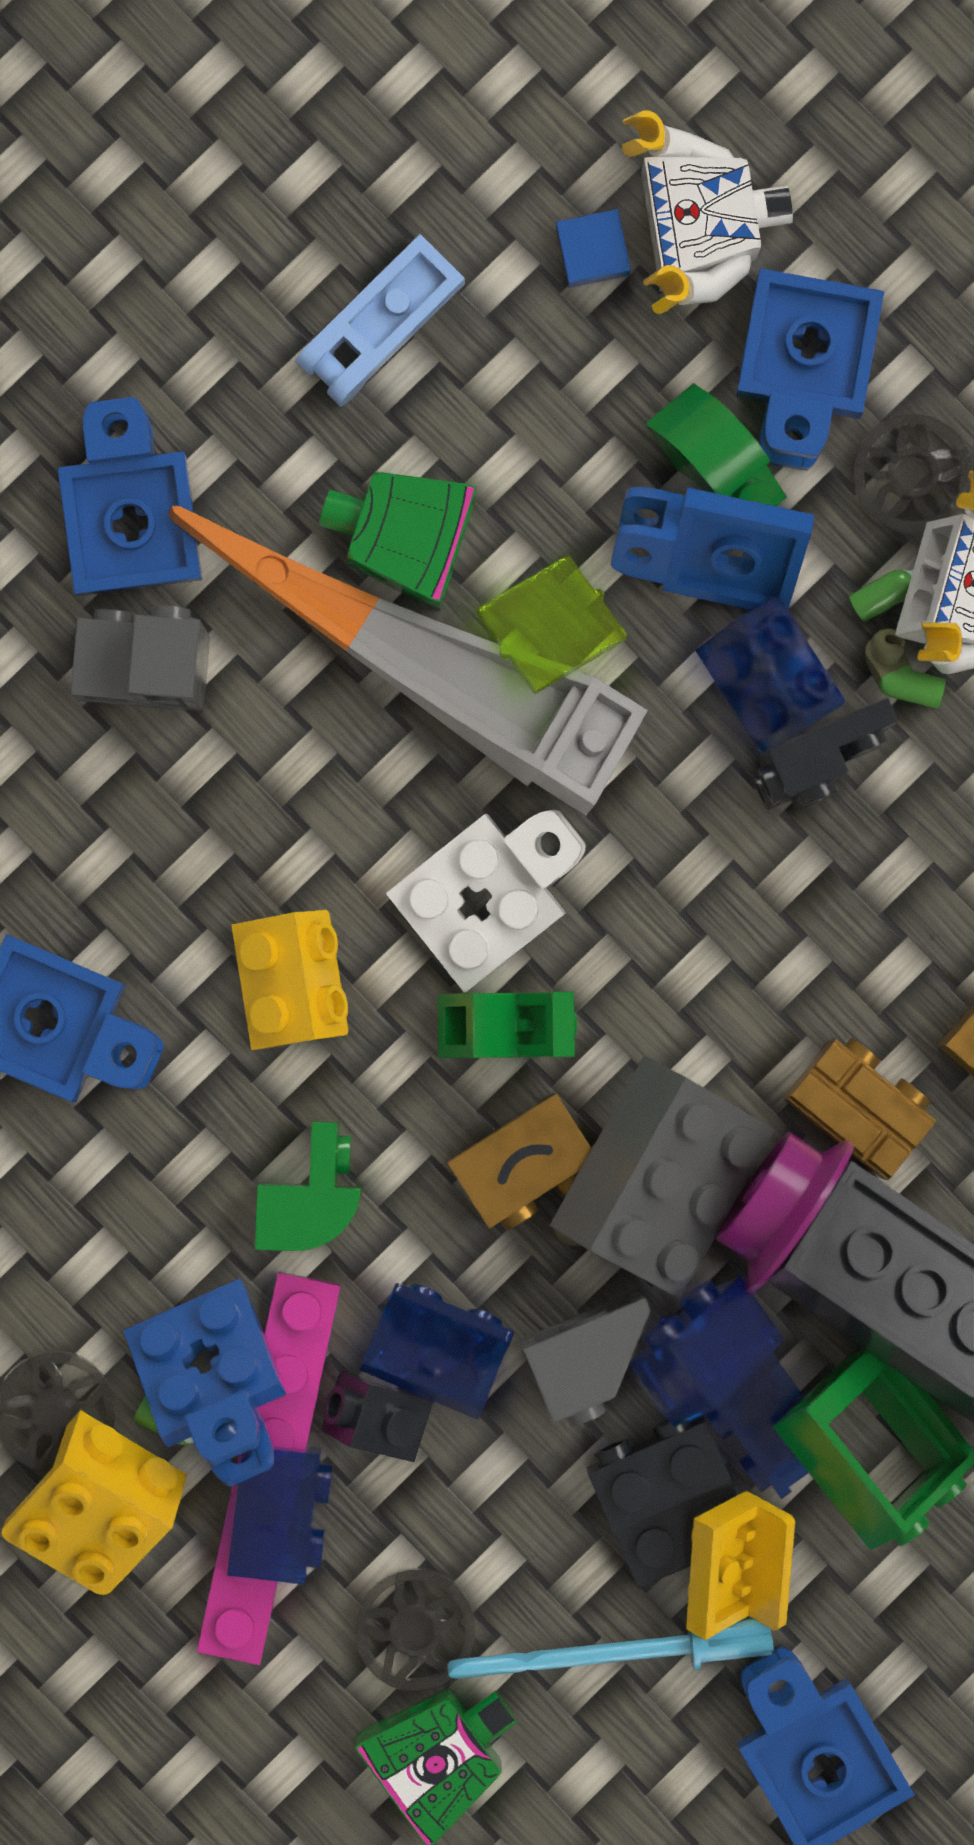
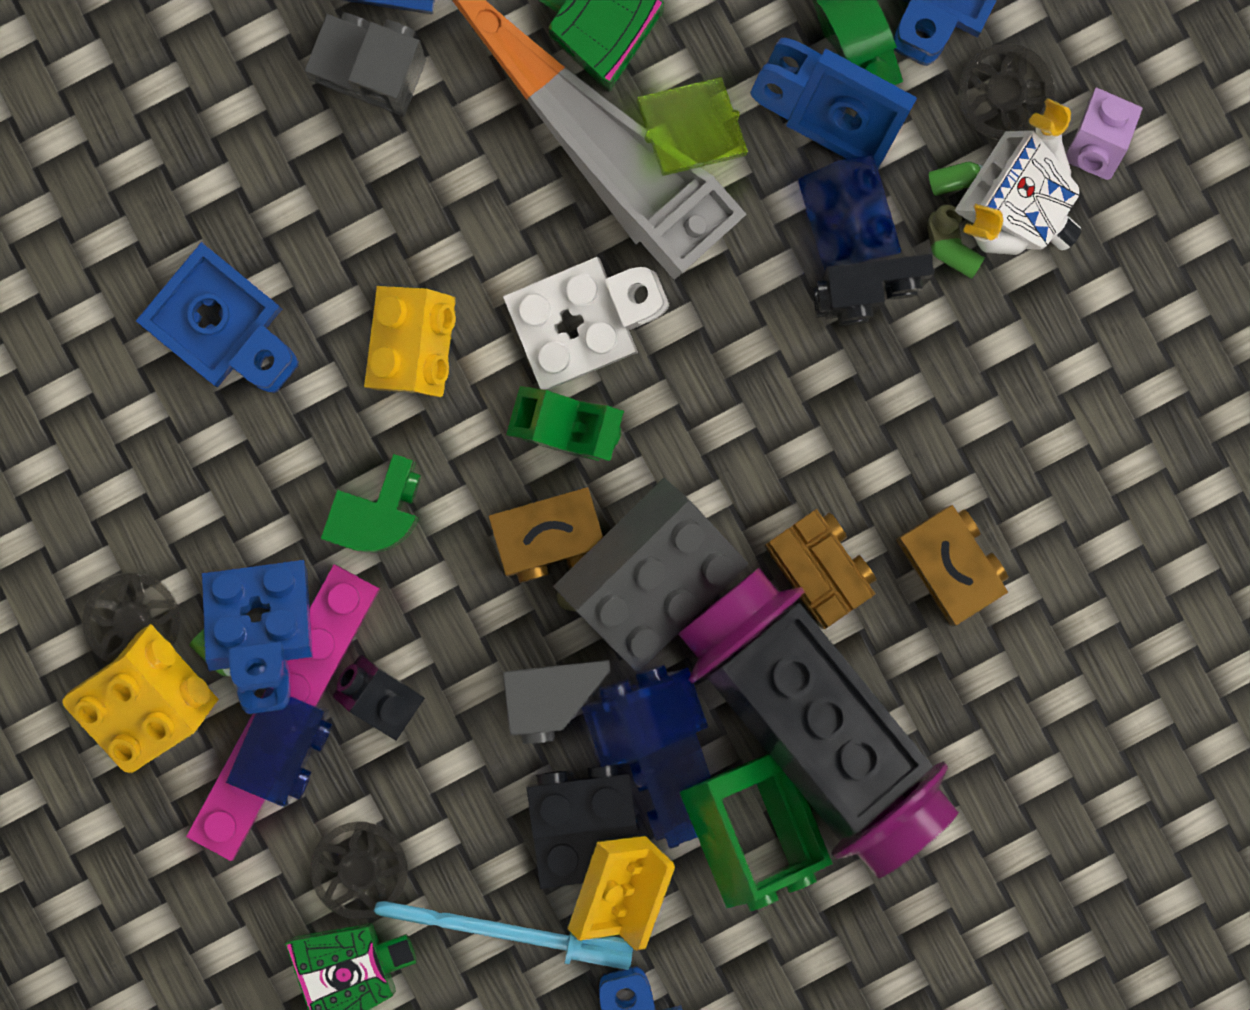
camera: 20 degrees right, 0 degrees up
clear blue bracket [359,1283,514,1420] -> none

